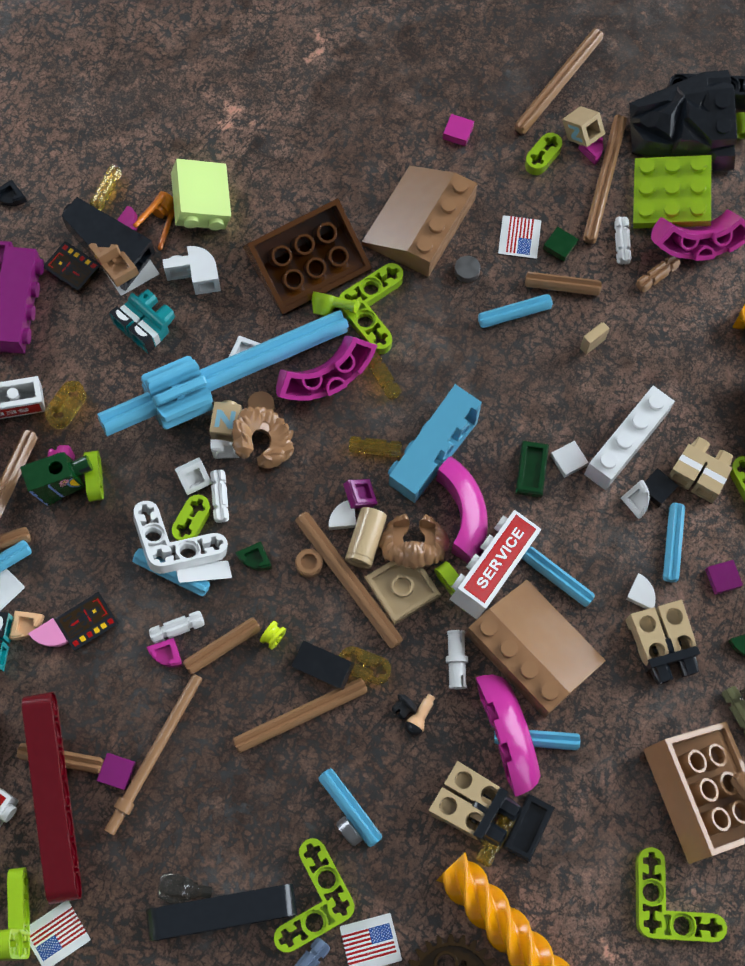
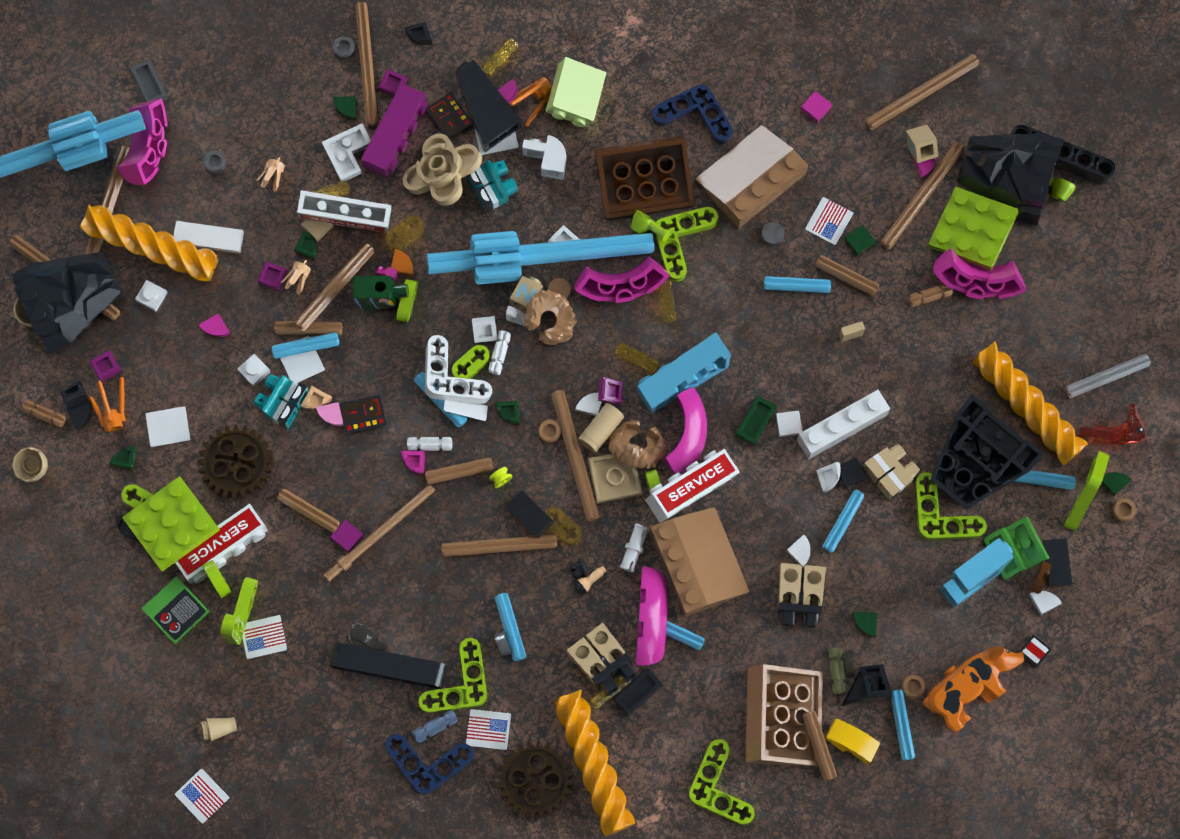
camera: 20 degrees right, 5 degrees up
dark red beam [22,691,82,905] -> none
medium nougat slope [88,243,139,287] -> none
medium azure axle [522,546,595,607] -> none
lime beam [525,133,562,175] -> none
white axle [614,216,632,265] -> none
magenta tile [705,560,743,595] -> none
none -> orange tile [391,249,414,277]
none -> tan plant [403,134,482,206]
none -> dark blue beam [652,84,733,144]

